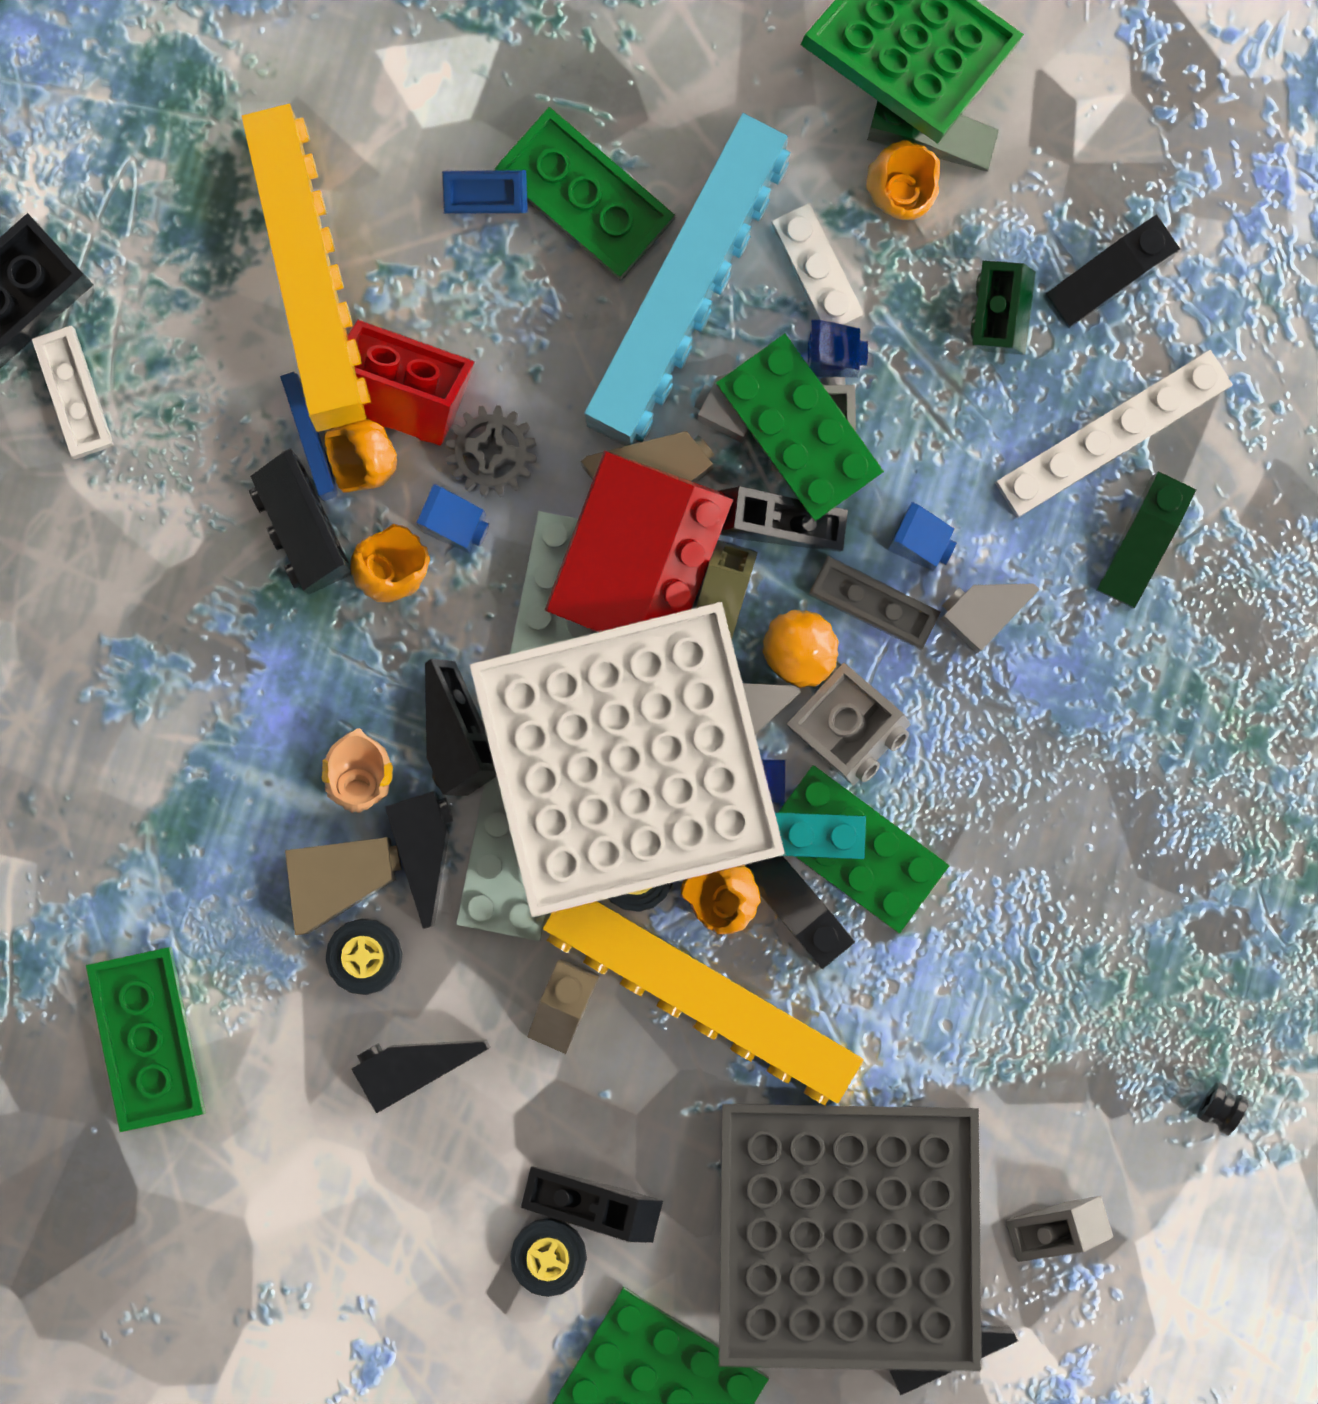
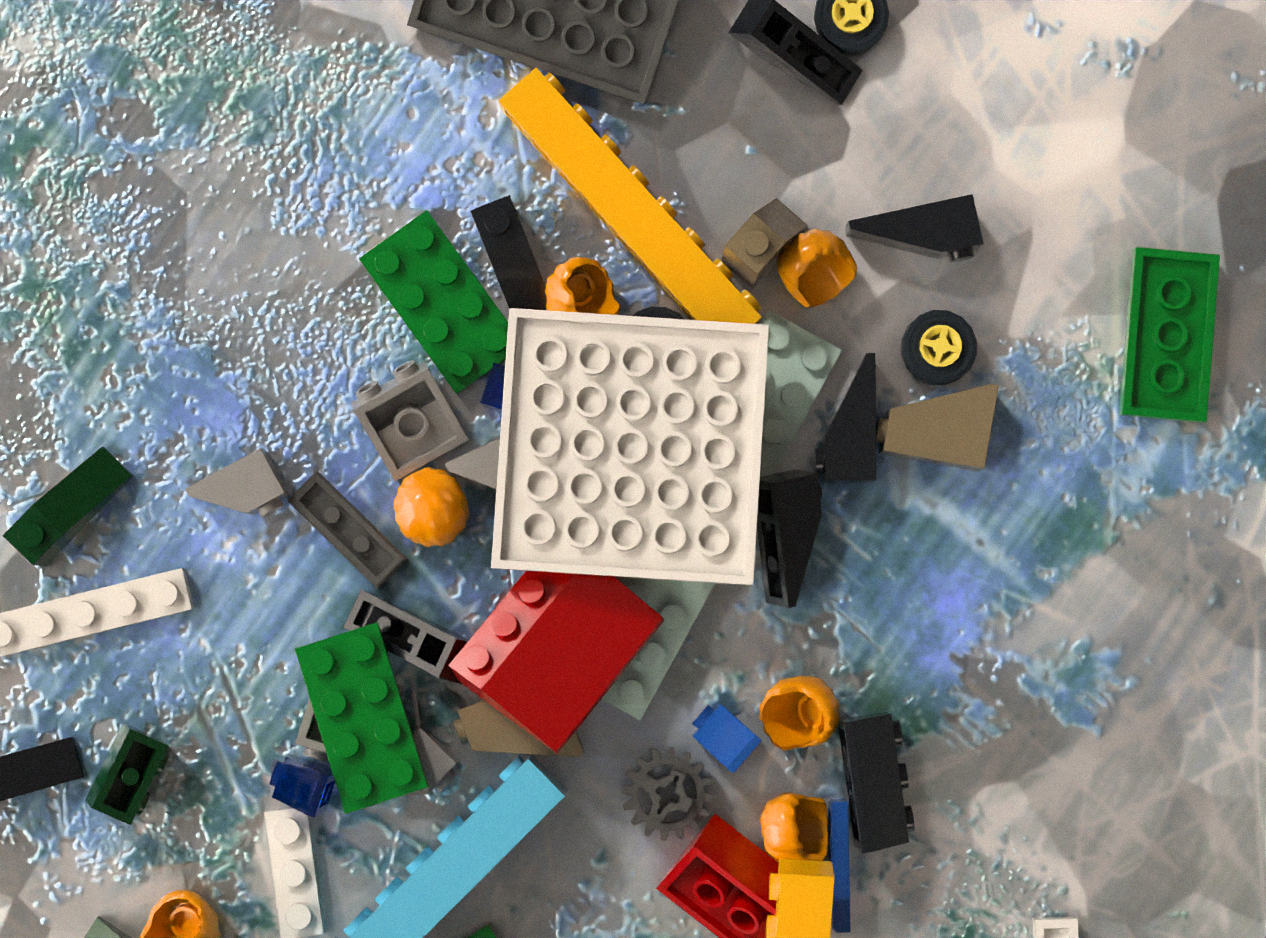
camera: 165 degrees left, 0 degrees up
light nougat hair [321,728,393,813] -> none
olive slope [696,540,758,641] -> none
teal plate [775,813,866,859] -> none
blue slope [888,502,957,571] -> none
none -> light orange hair [777,228,857,308]

